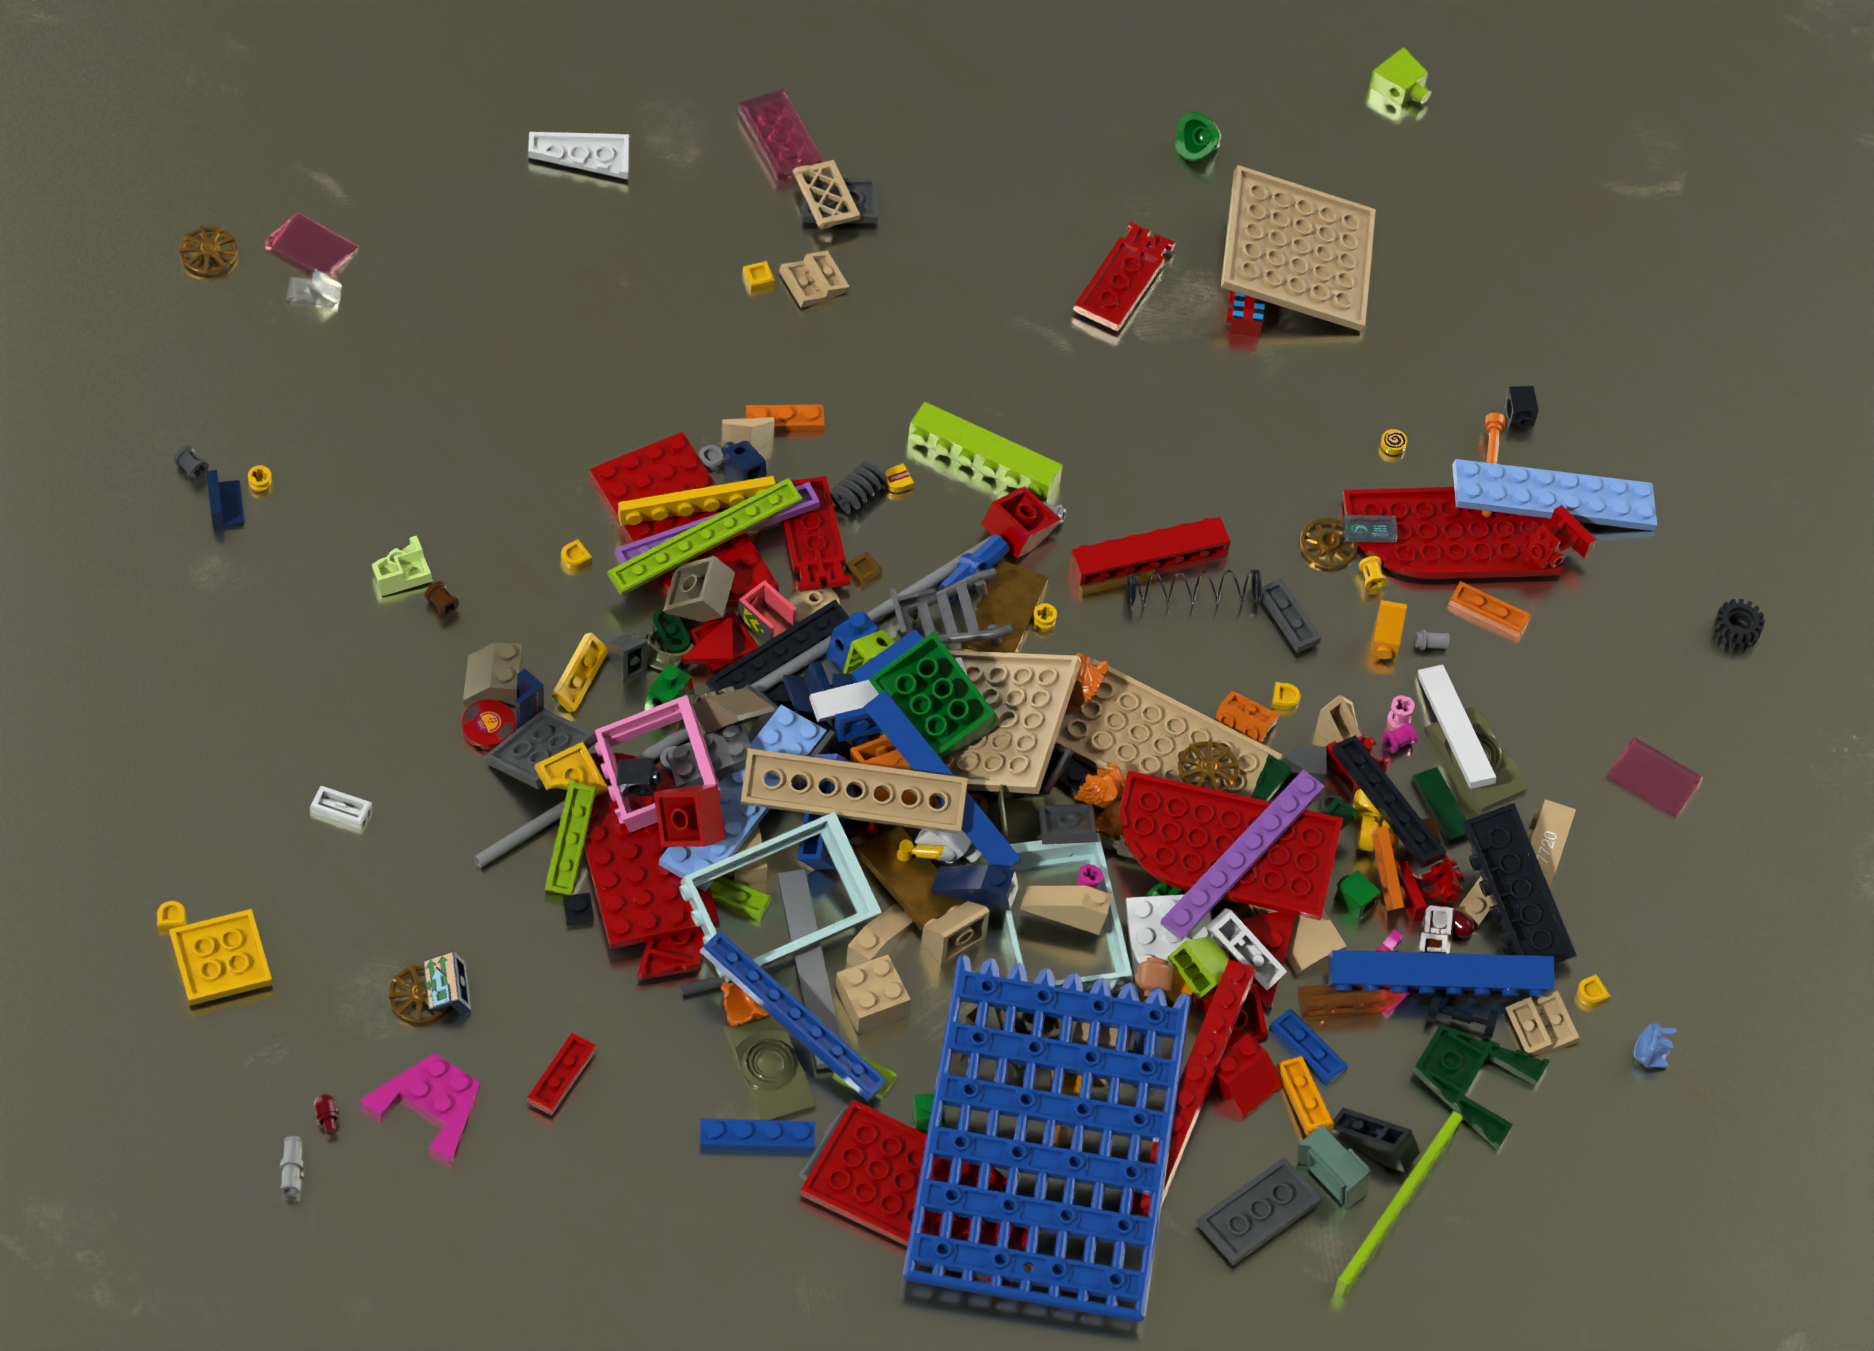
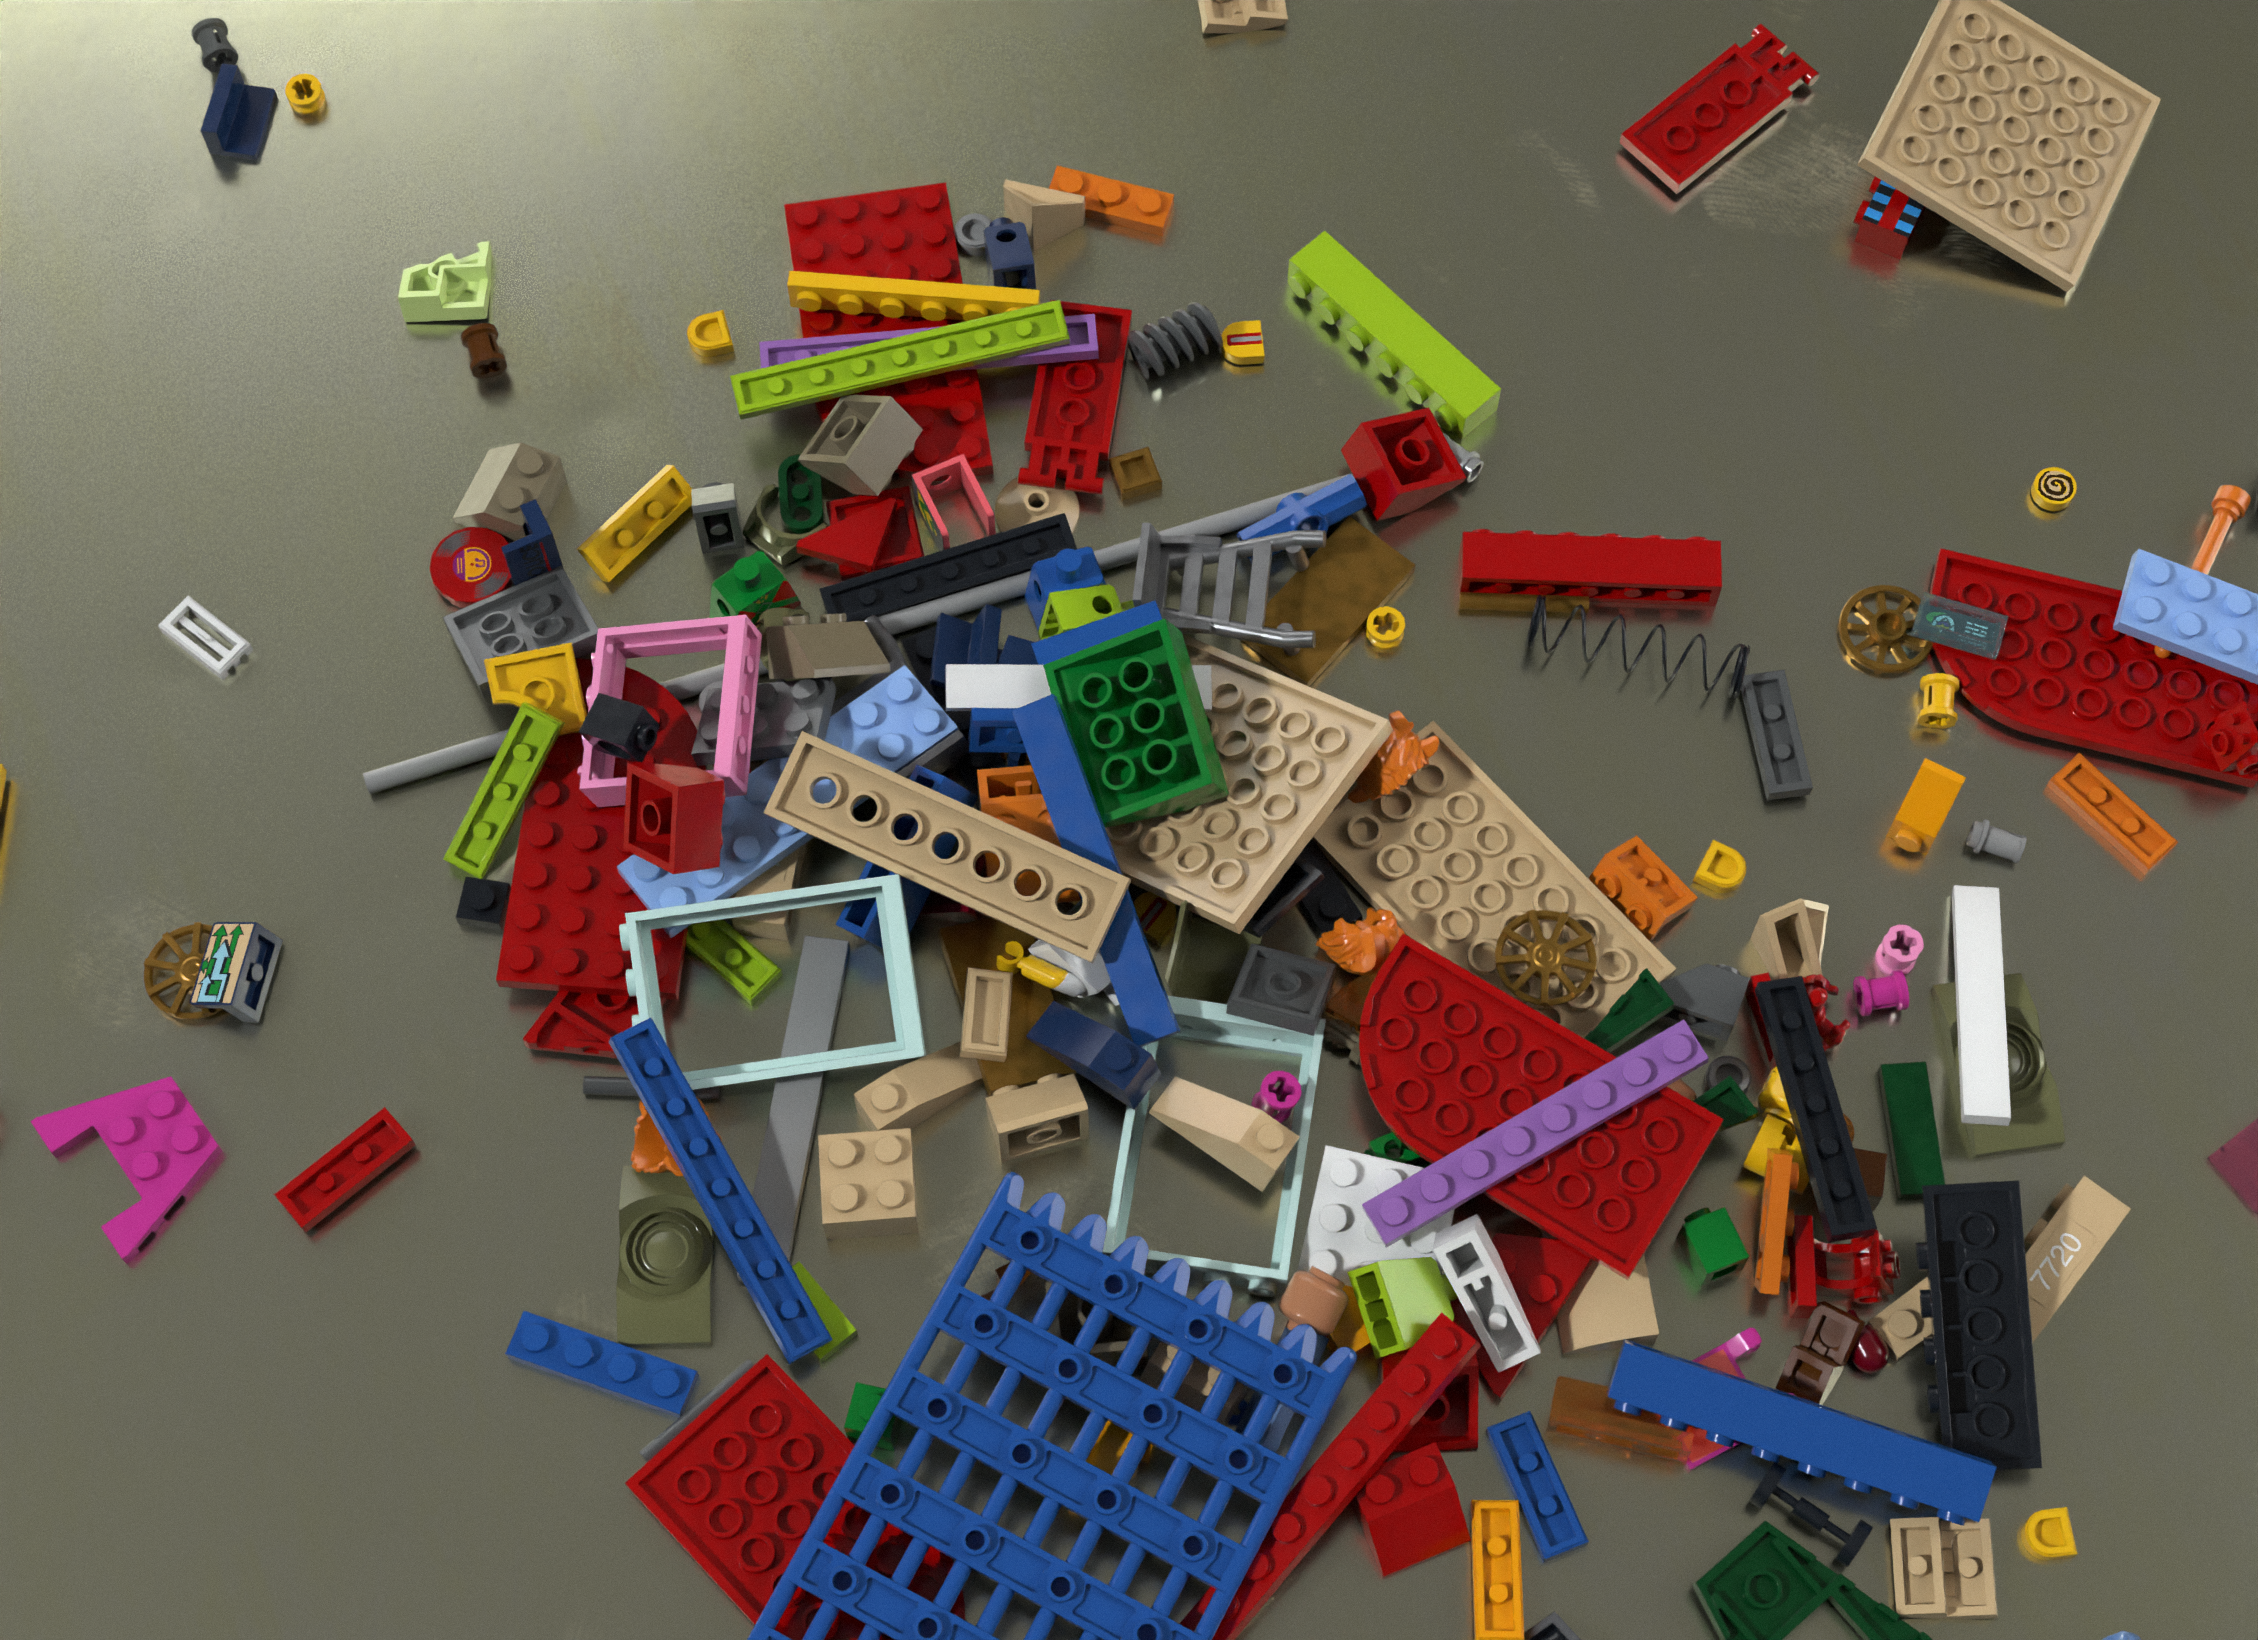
camera: 25 degrees right, 10 degrees up
none -> tan tile [959,968,1013,1062]

